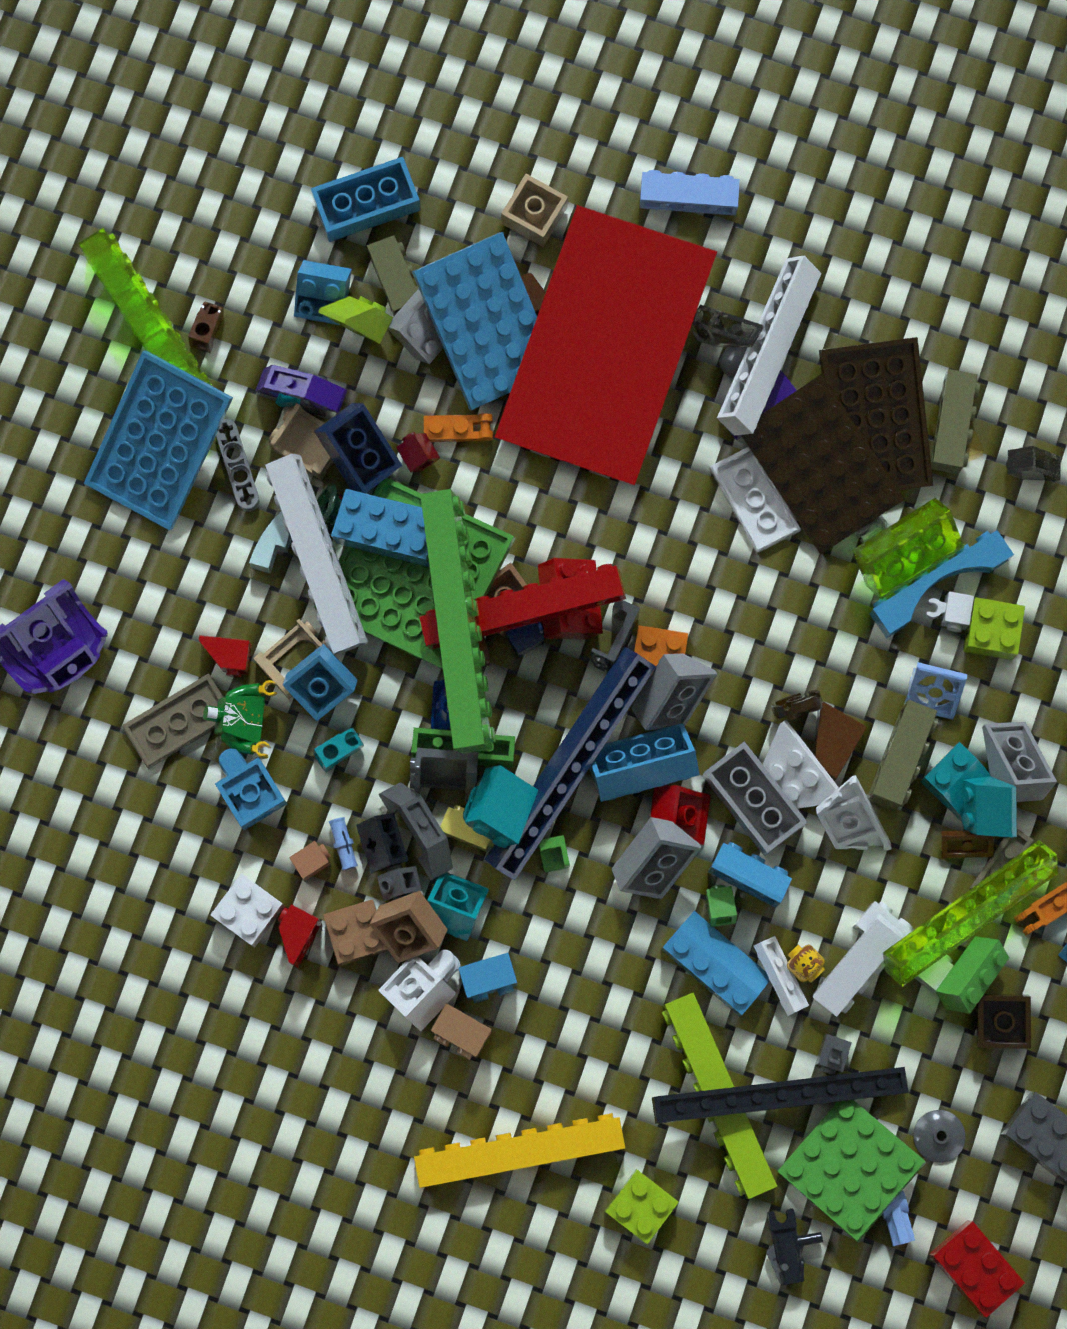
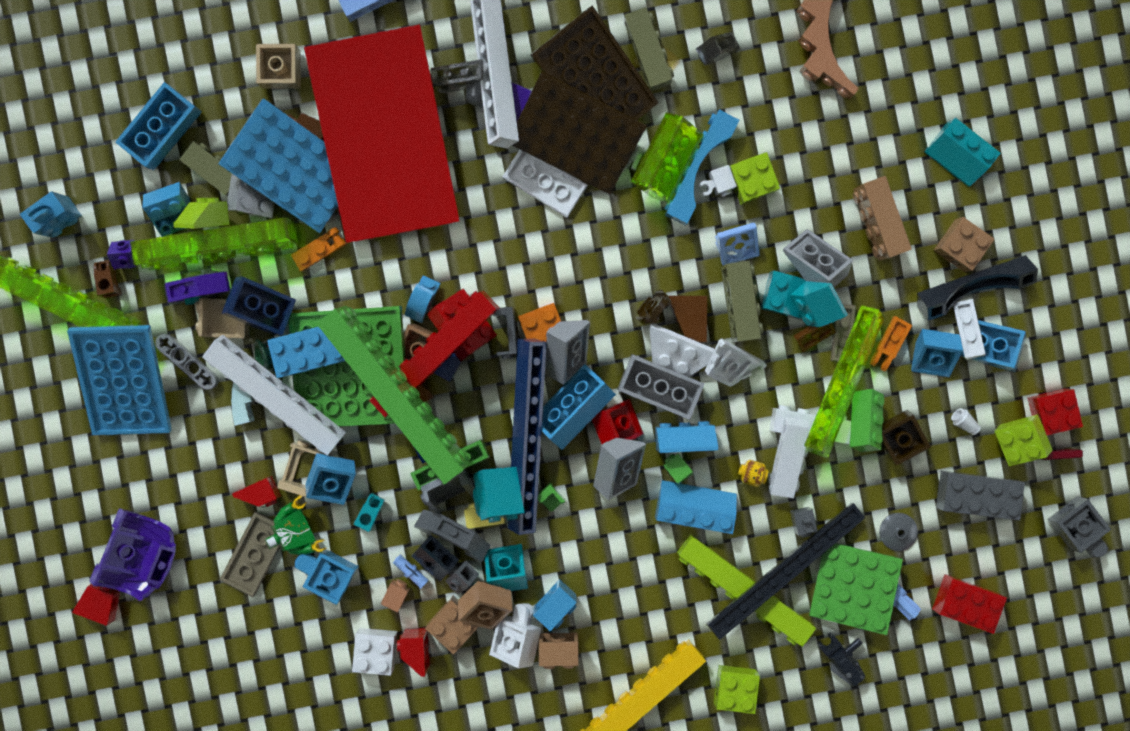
camera: 30 degrees left, 10 degrees up
dark red brick [396,432,440,472] -> none
white plate [754,936,809,1016] -> none
none -> dark azure brick [20,191,82,238]
none -> dark purple brick [107,240,142,269]
none -> clear neon green brick [130,218,299,271]
none -> dark azure brick [404,276,441,323]

